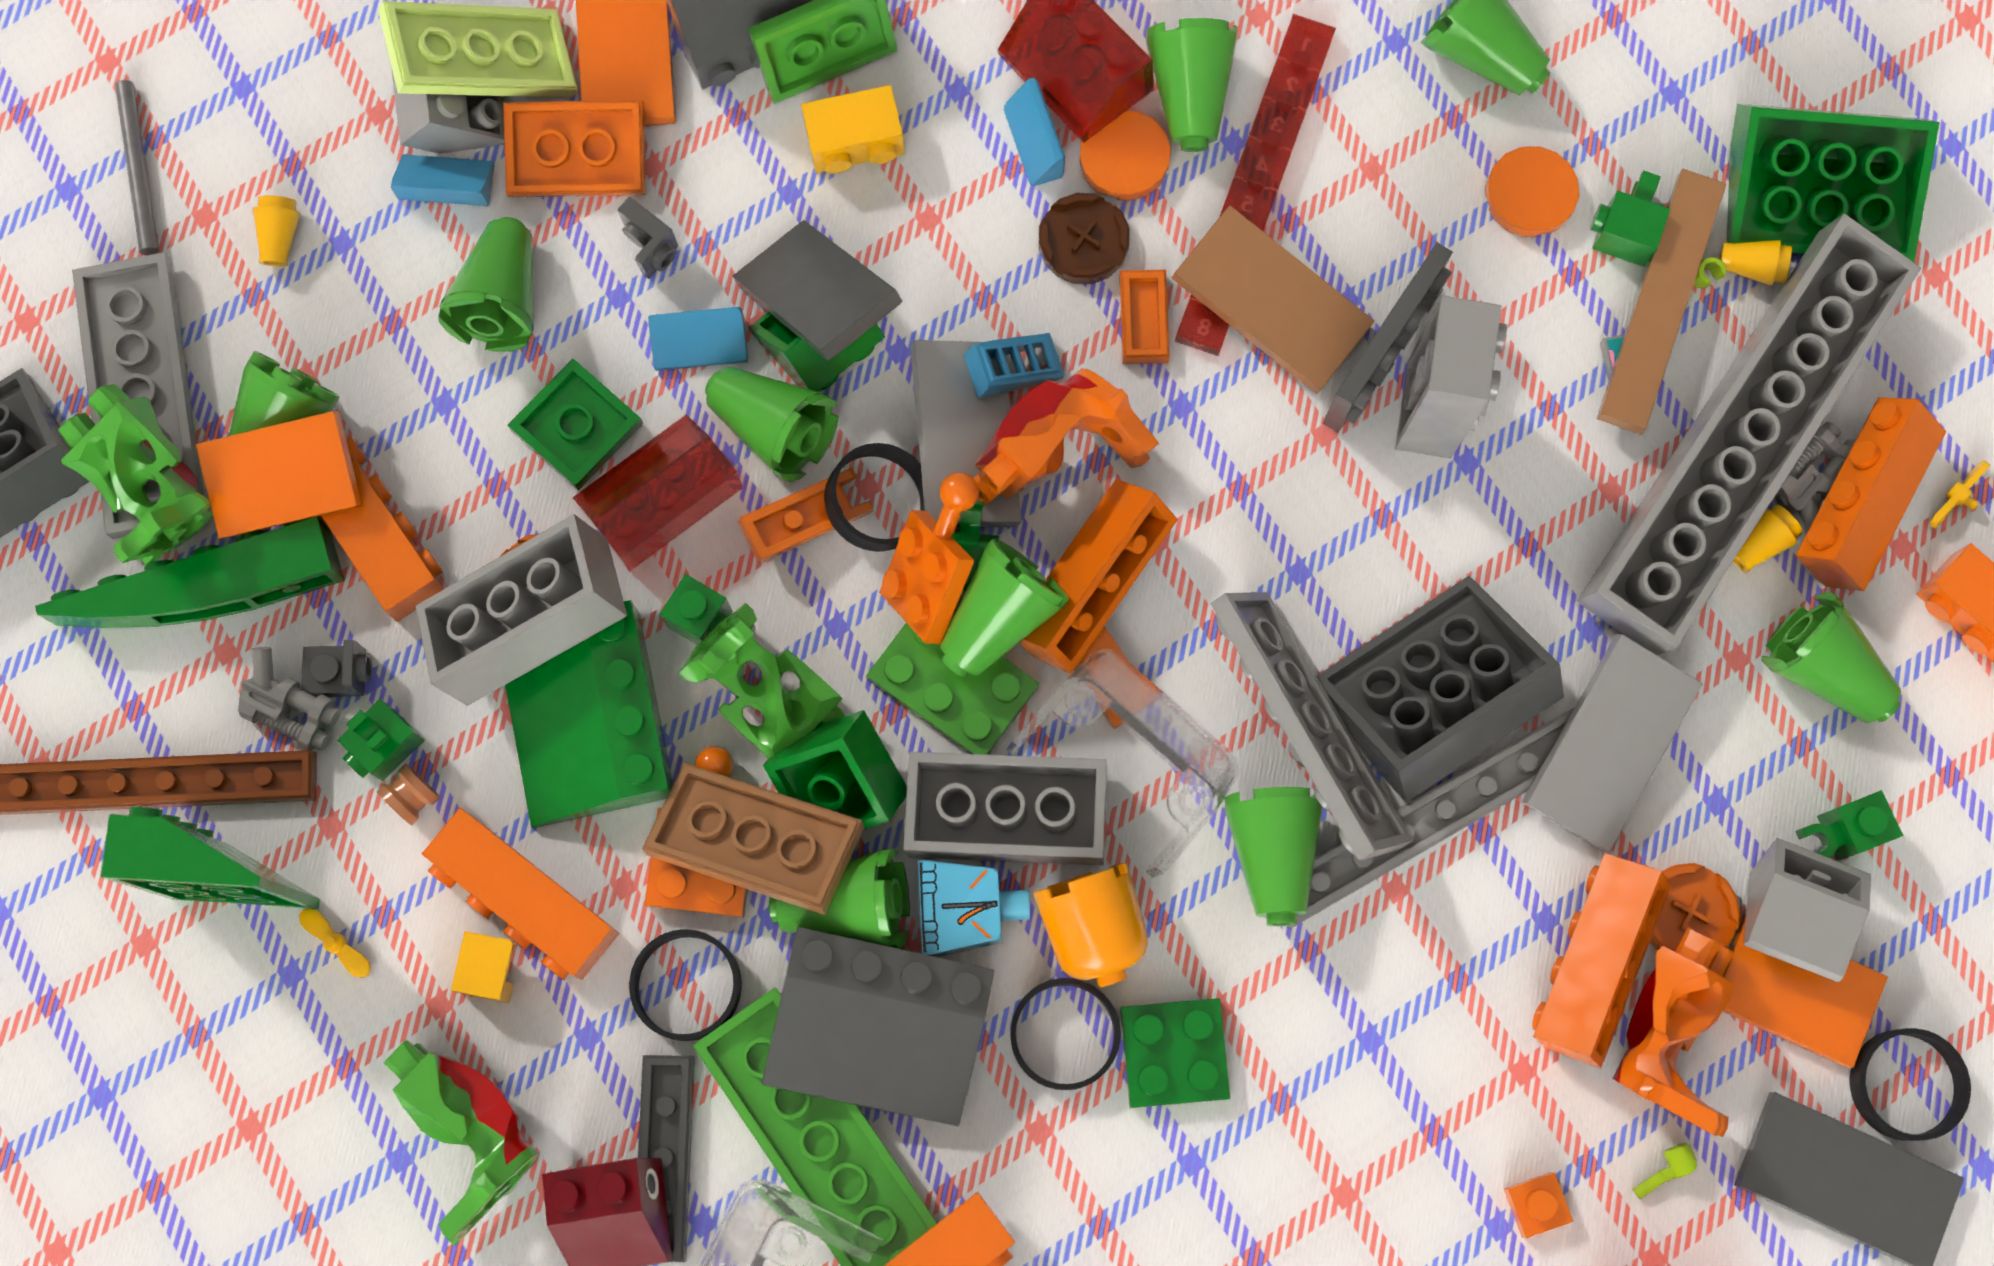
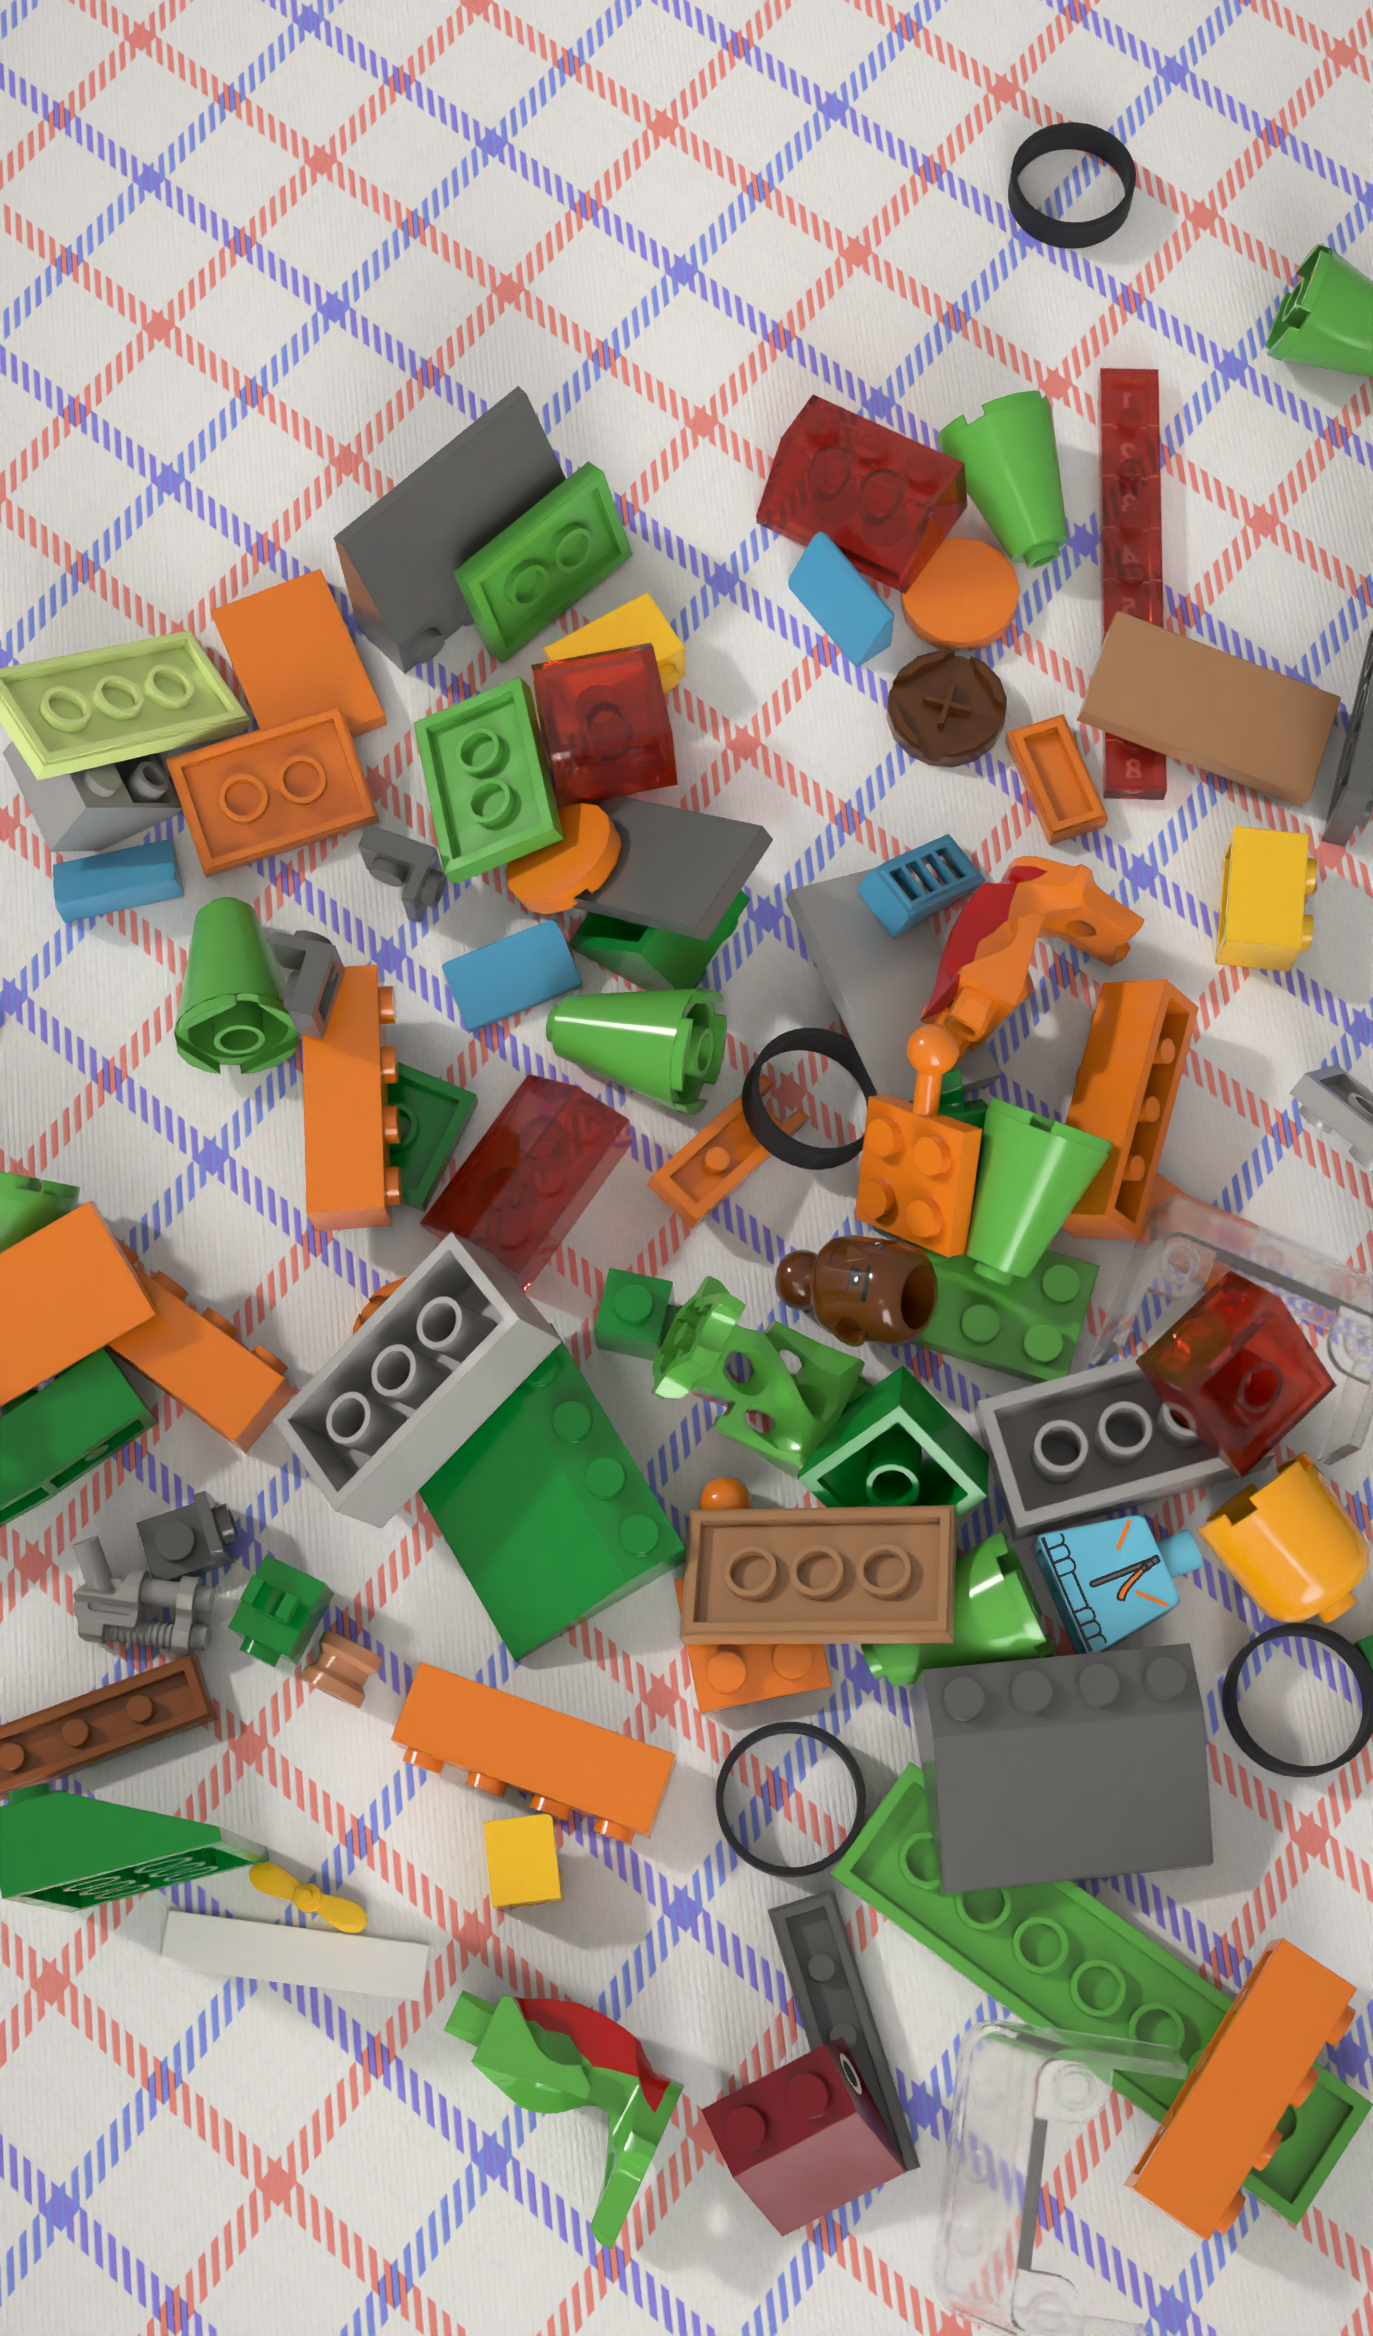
camera: 15 degrees left, 5 degrees down
none -> white sticker [159,1910,430,2002]
none -> dark grey bracket [270,930,345,1039]
none -> orange brick [302,964,403,1231]
none -> bright green plate [413,676,564,884]
none -> orange tile [506,803,622,915]
none -> clear red slope [531,643,678,808]
none -> reddish brown piece [775,1235,938,1347]
none -> clear red slope [1135,1270,1337,1478]
none -> yellow piece [1215,826,1317,972]

